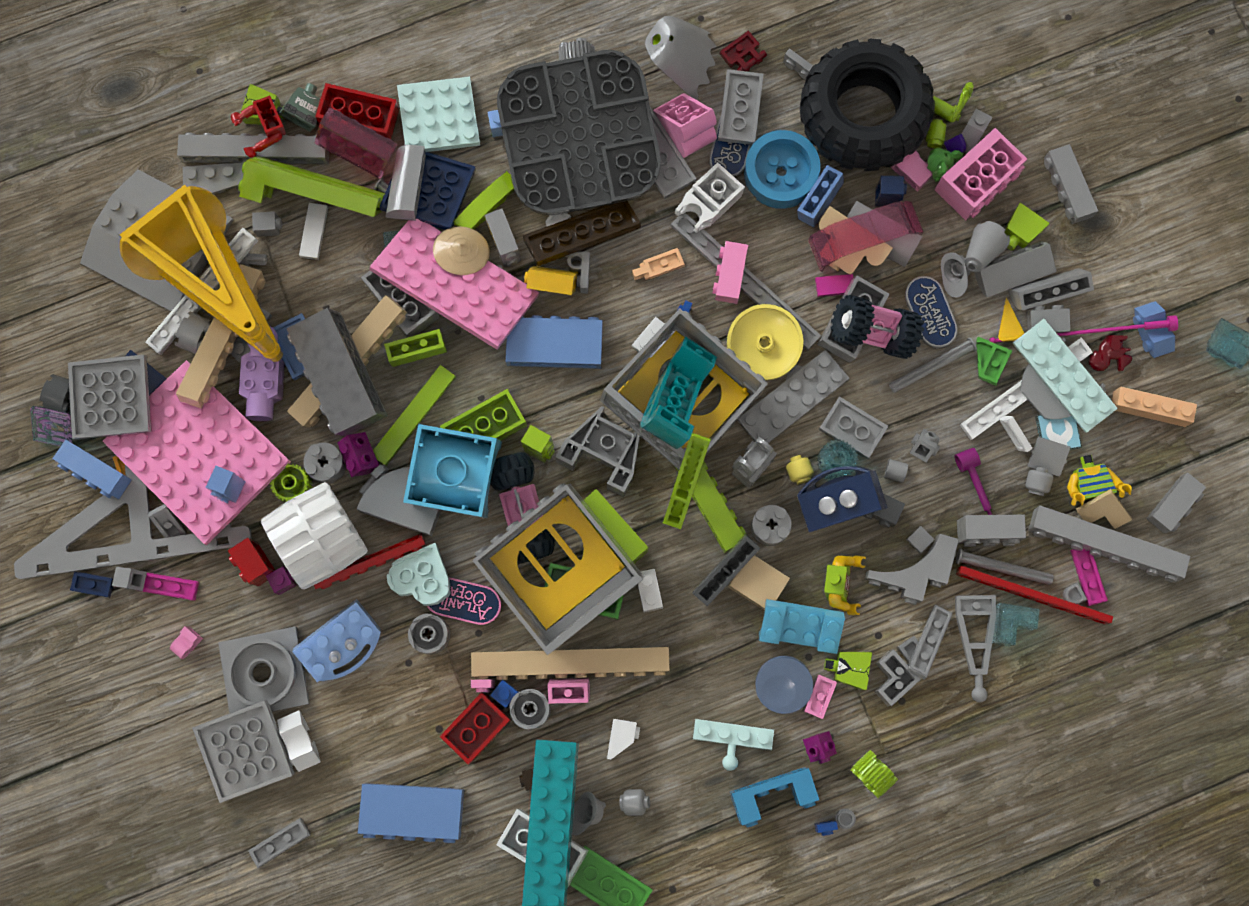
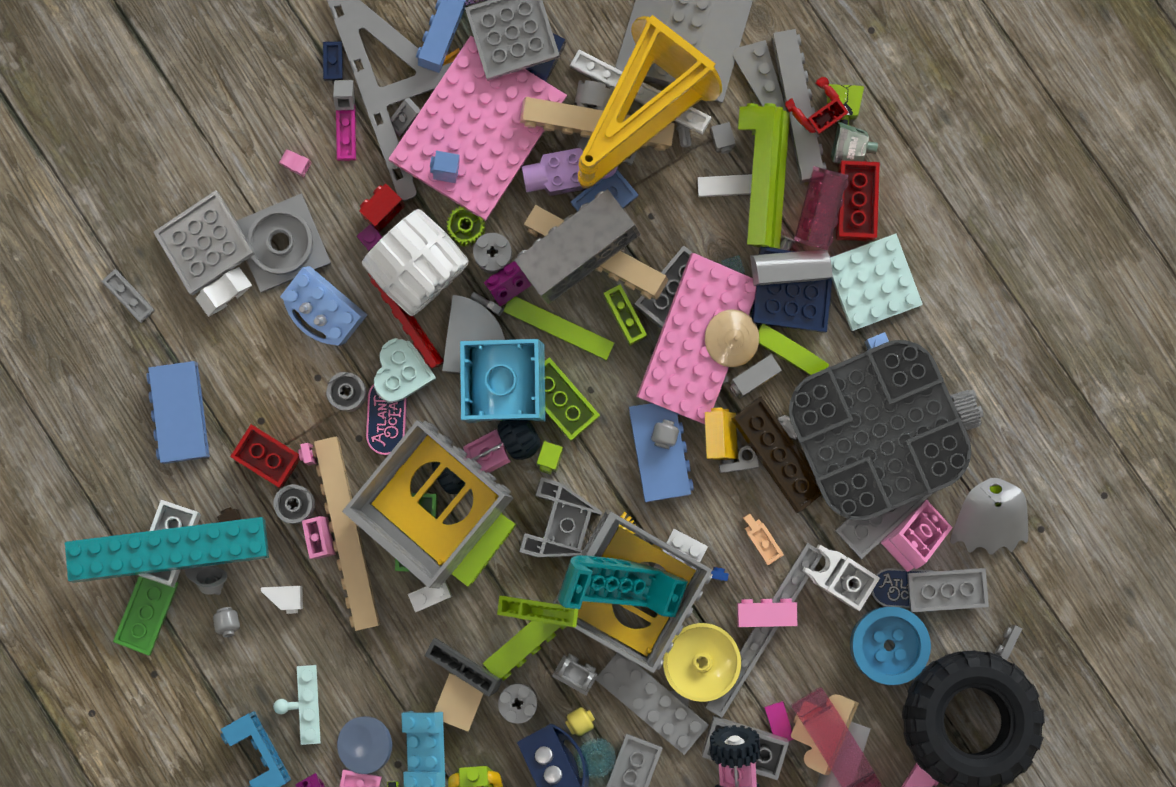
camera: 75 degrees right, 5 degrees up
blue brick [490,680,519,708] -> none
dark red plate [719,30,767,72] -> none
medium blue brick [797,165,844,227] -> none
dark blue piece [875,176,907,207] -> none
none -> light grey head [651,419,679,449]

